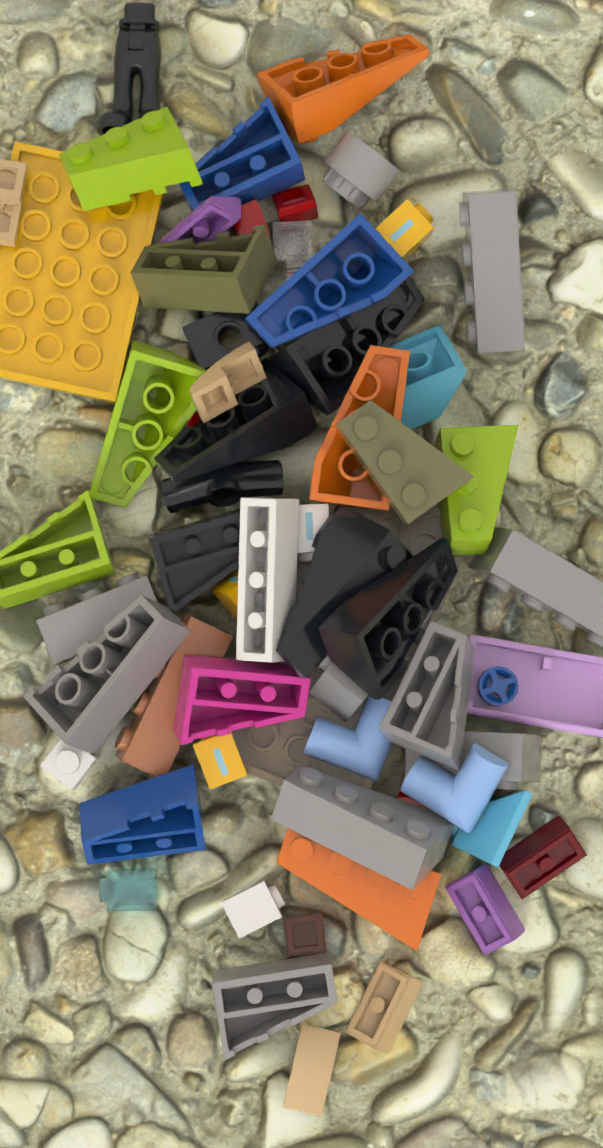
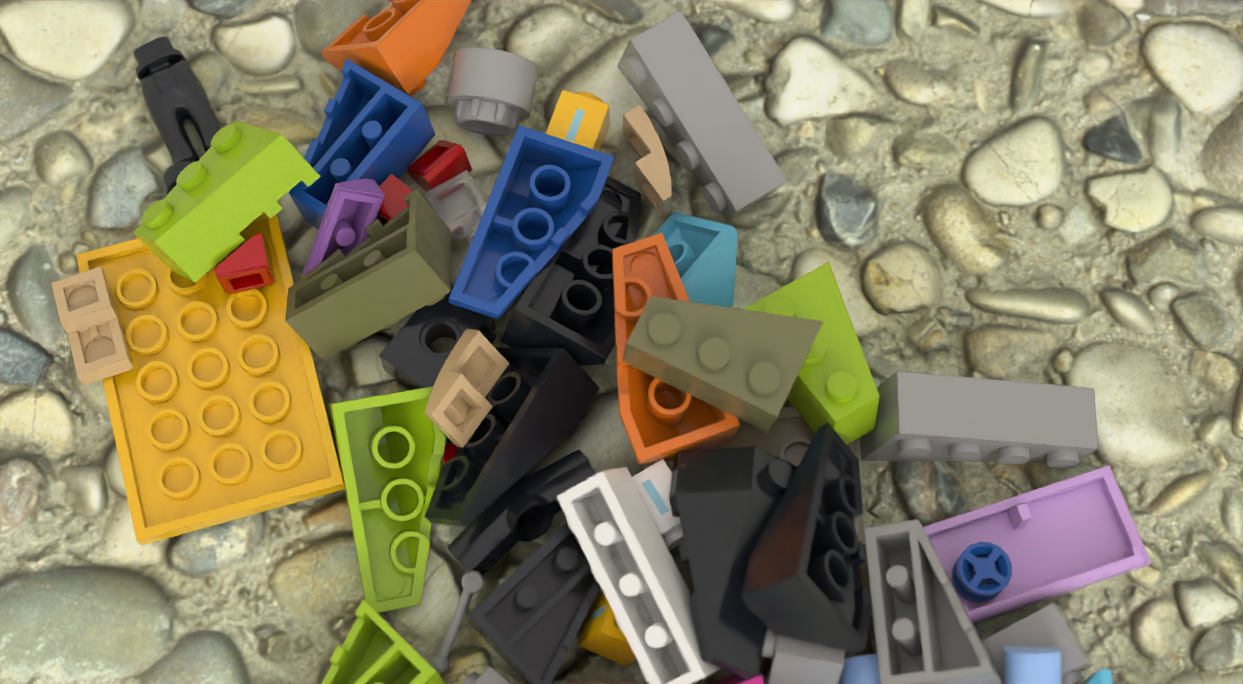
camera: 30 degrees left, 15 degrees down
none -> red slope [214,232,276,295]
none -> light grey hinge [429,570,483,676]
none -> tan slope [623,104,672,220]

